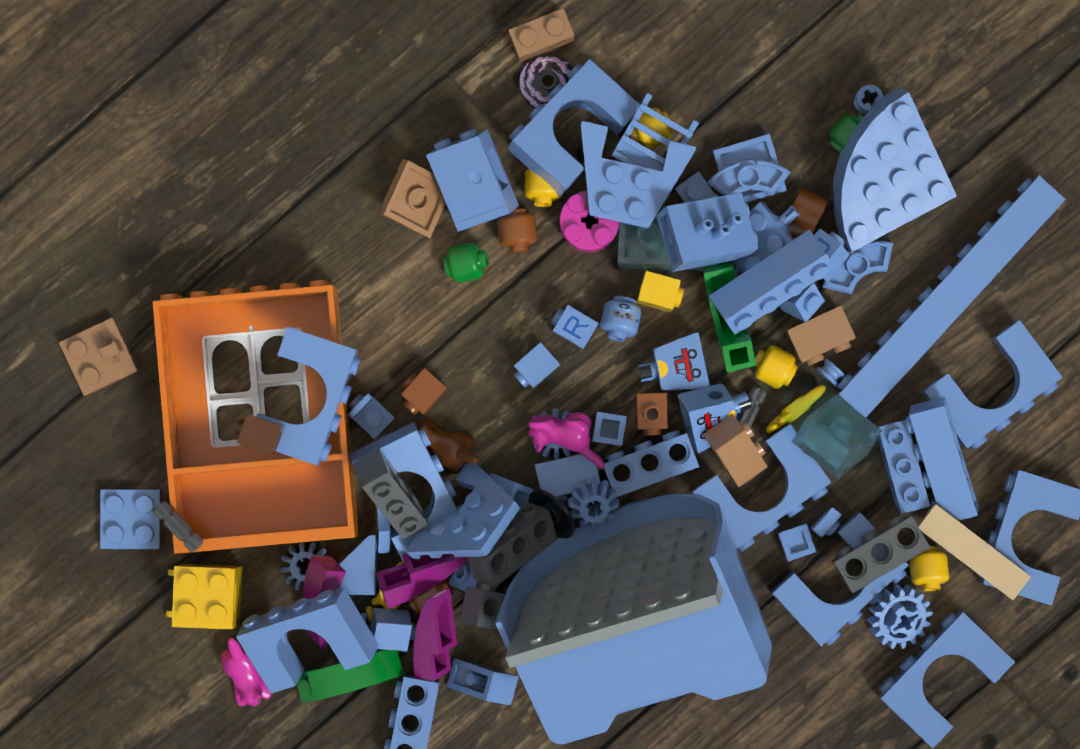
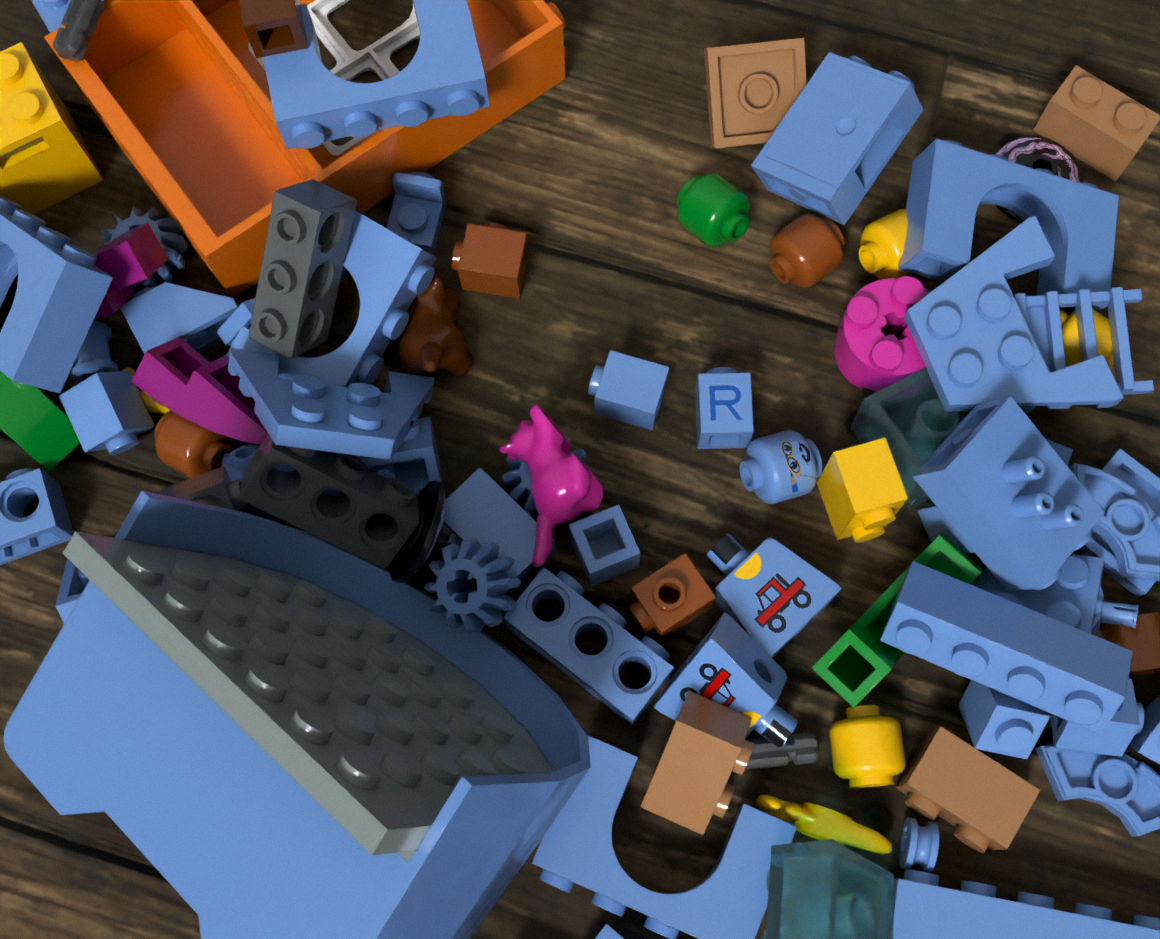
camera: 55 degrees right, 15 degrees down
magenta slope [413,588,457,681] -> none

